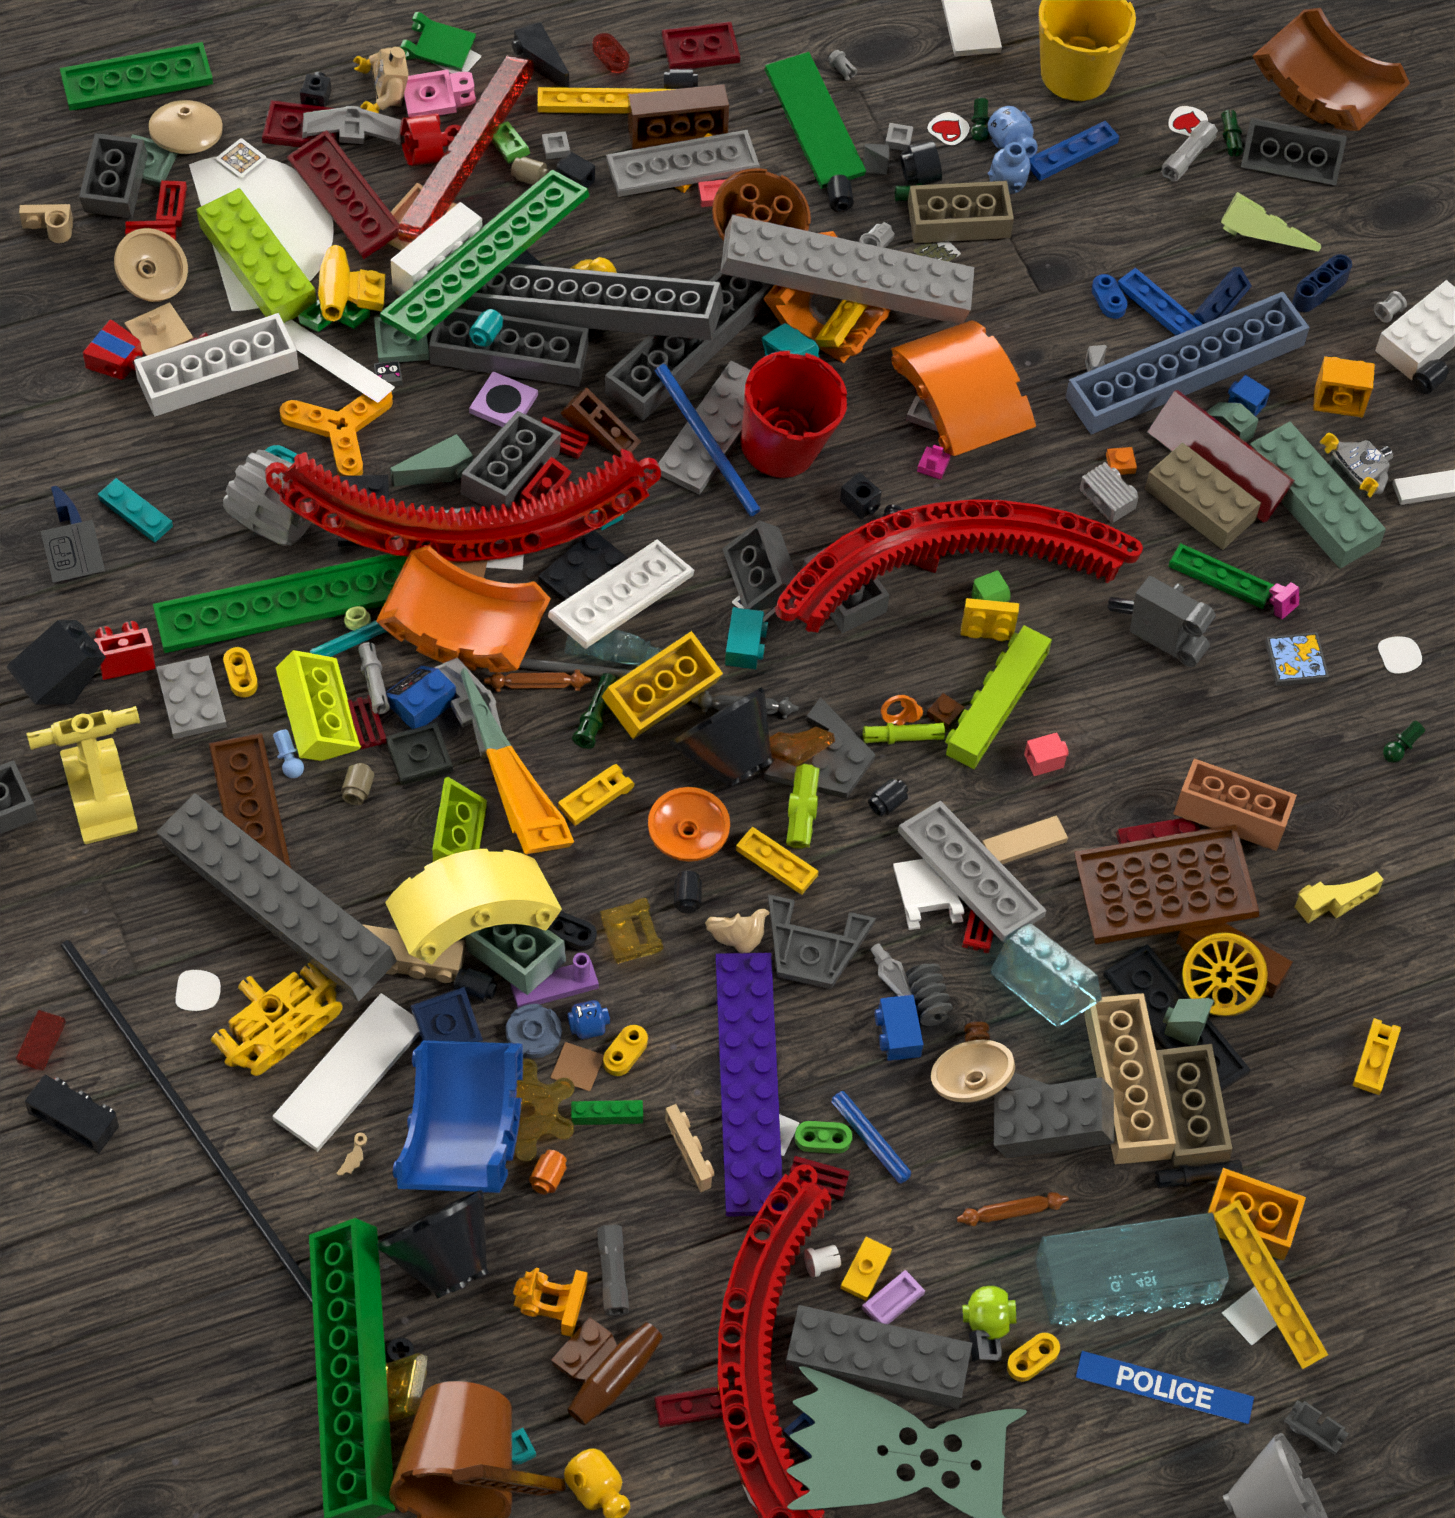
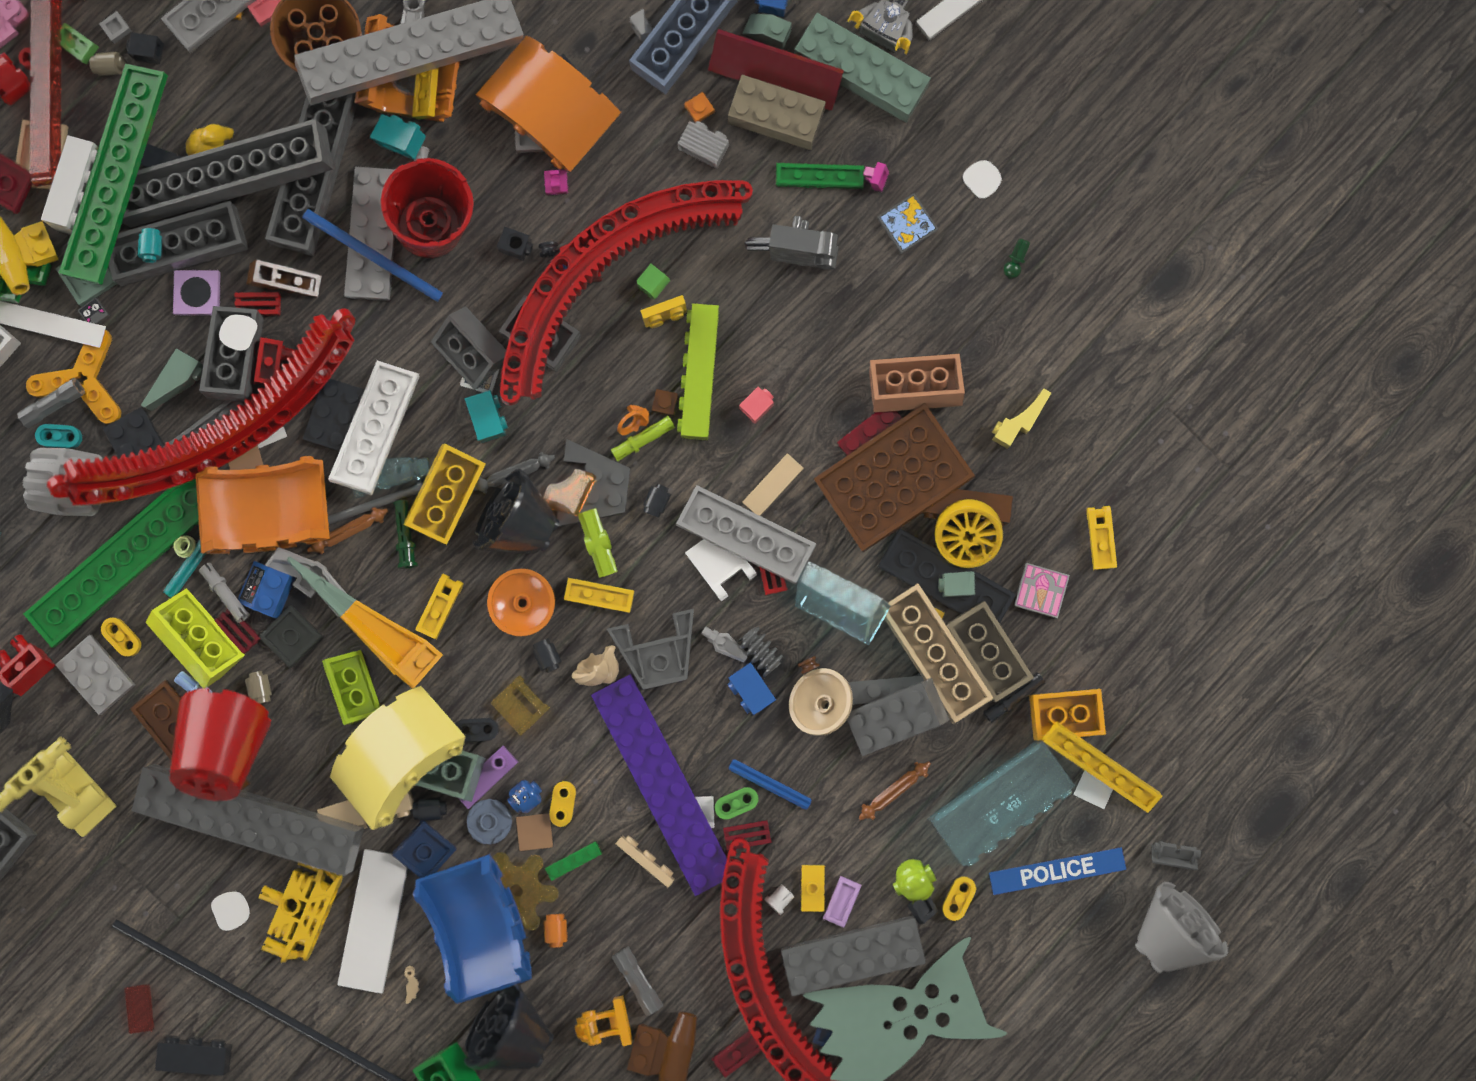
camera: 20 degrees left, 25 degrees up
none -> dark grey axle [17,378,85,429]
none -> red cone [169,688,271,801]
none -> white sticker [219,315,257,350]
none -> tile [1014,563,1070,619]

